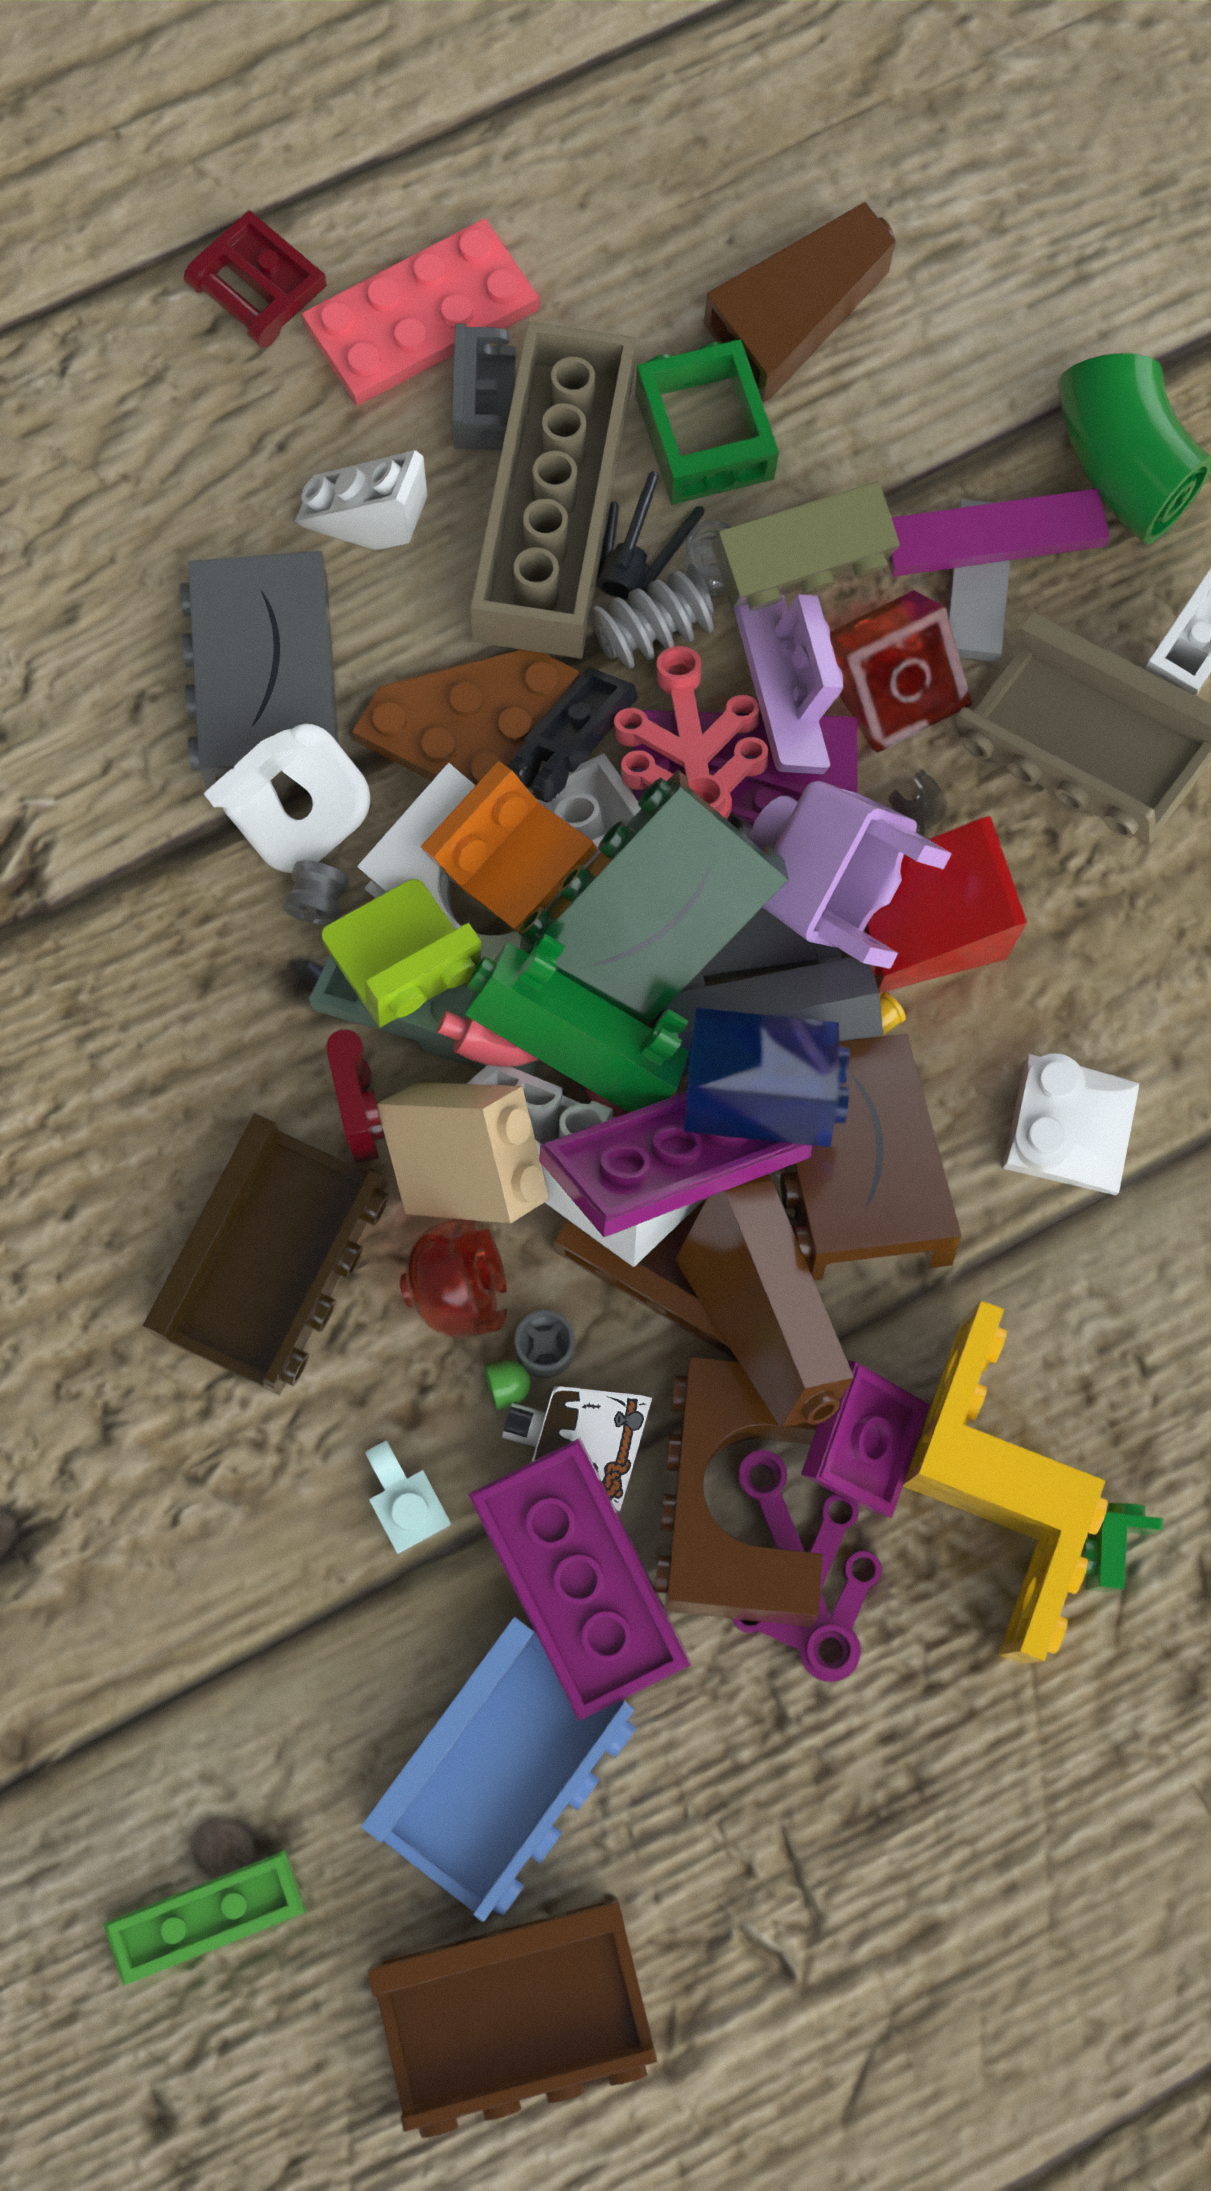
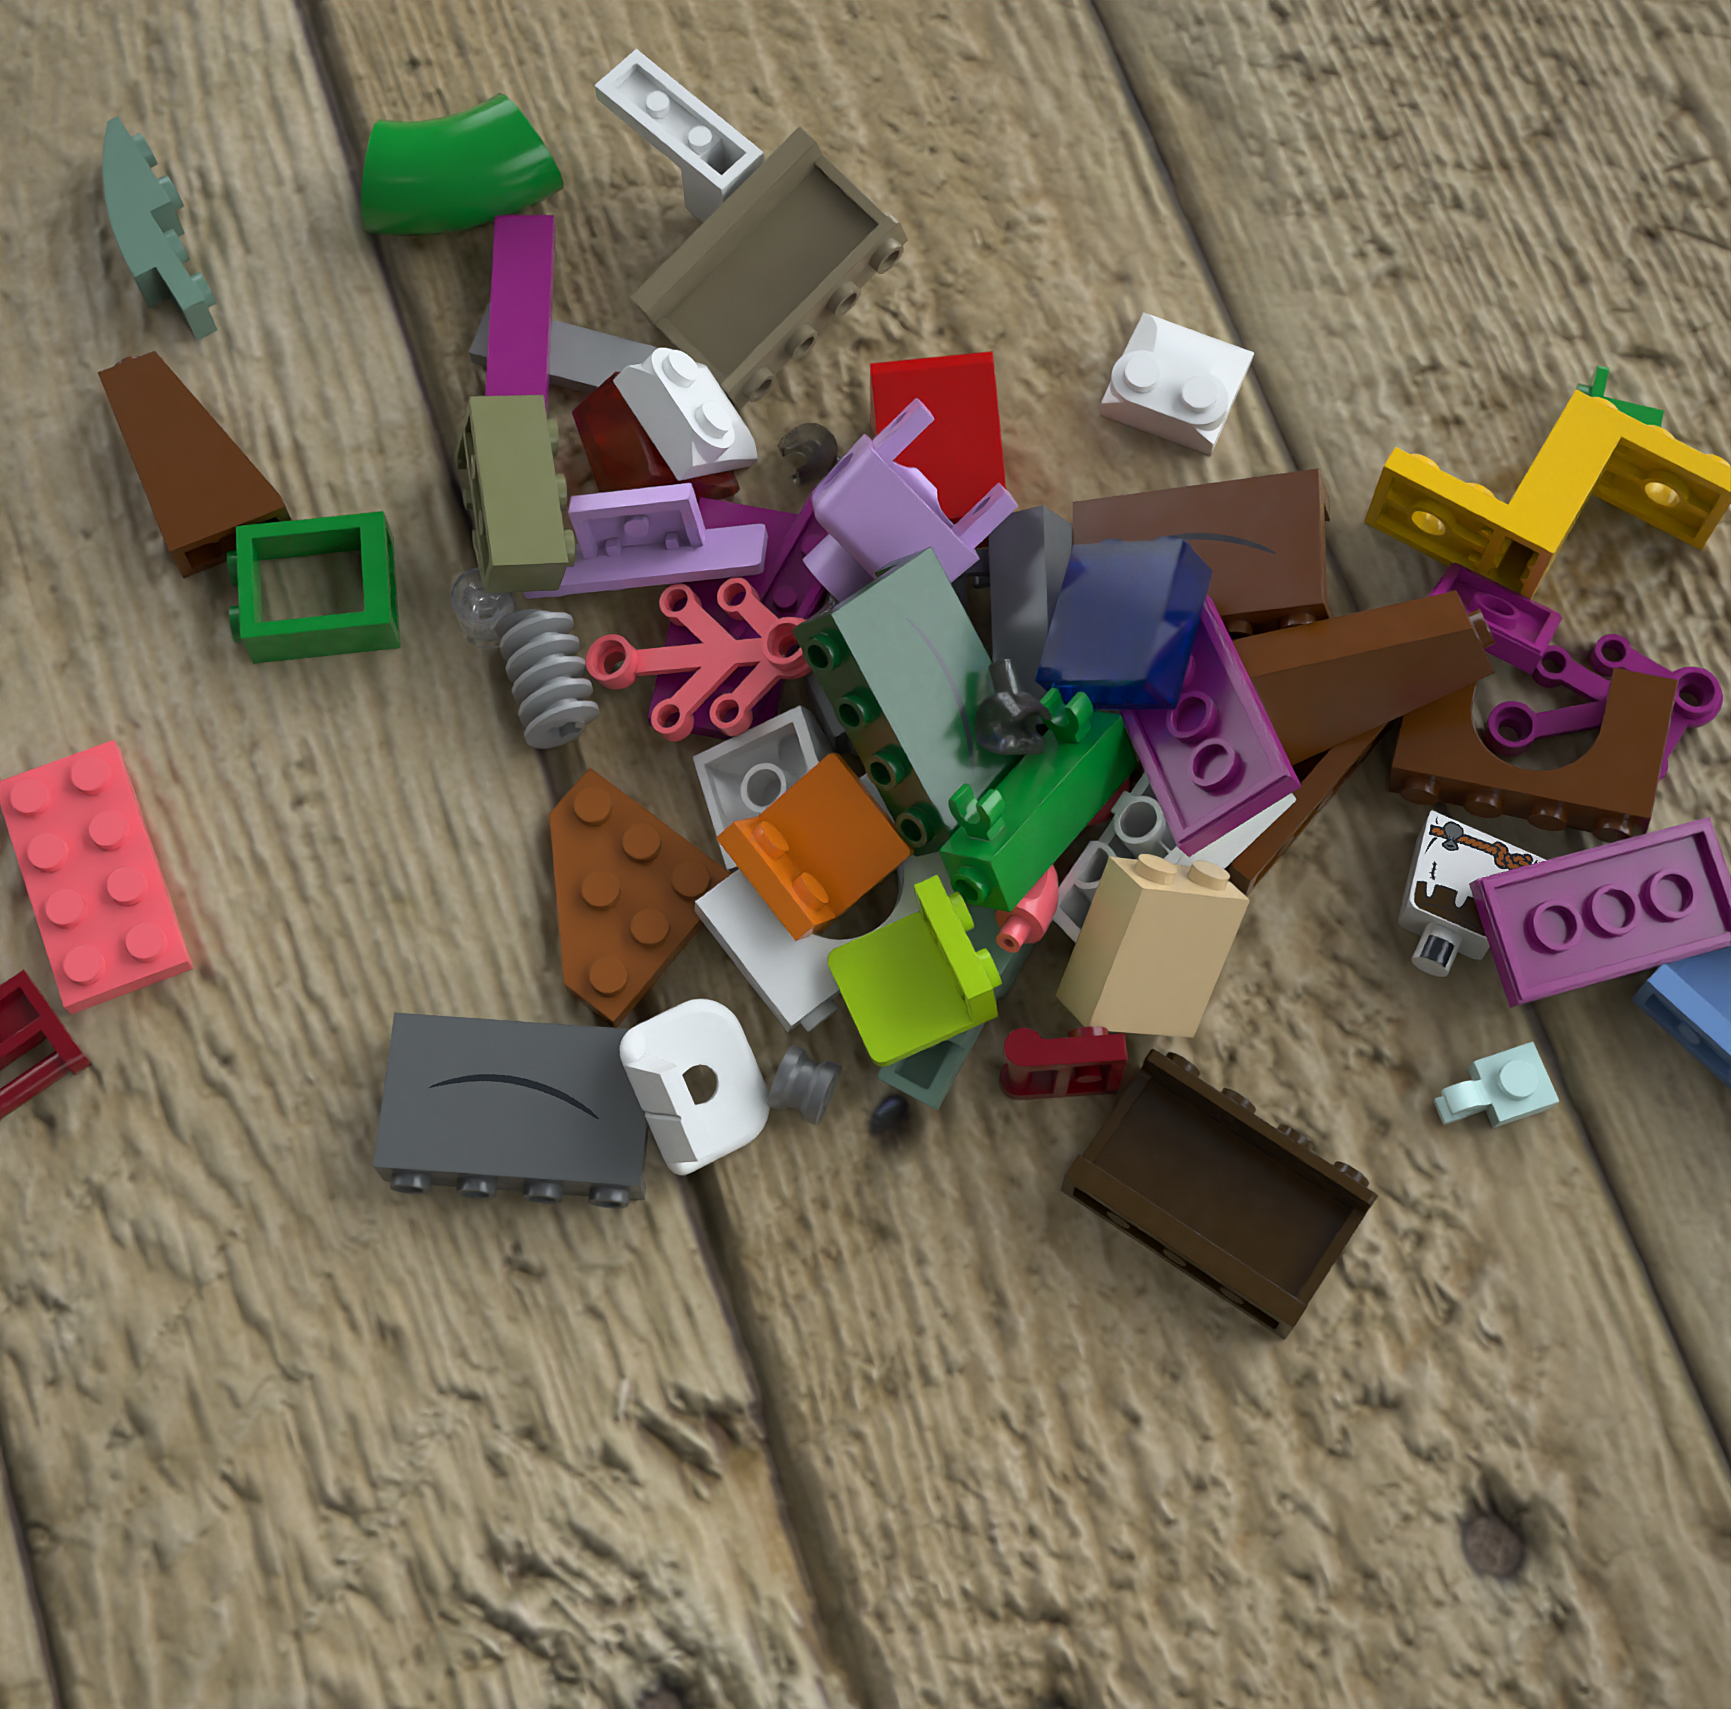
camera: 75 degrees left, 5 degrees down
white slope [295,450,427,550] -> none
clear red cylinder [400,1219,507,1338] -> none
dark grey hinge [452,324,516,450] -> none
dark tan brick [470,321,636,659] -> none
bright green hinge [484,1359,530,1411] -> none
black hinge [507,667,638,803] -> none
dark grey wheel [514,1310,575,1378] -> none
black plant [597,471,705,601] -> none
none -> sand green slope [102,116,218,341]
none -> white slope [613,348,758,481]
none -> clear smoke piece [974,659,1052,755]

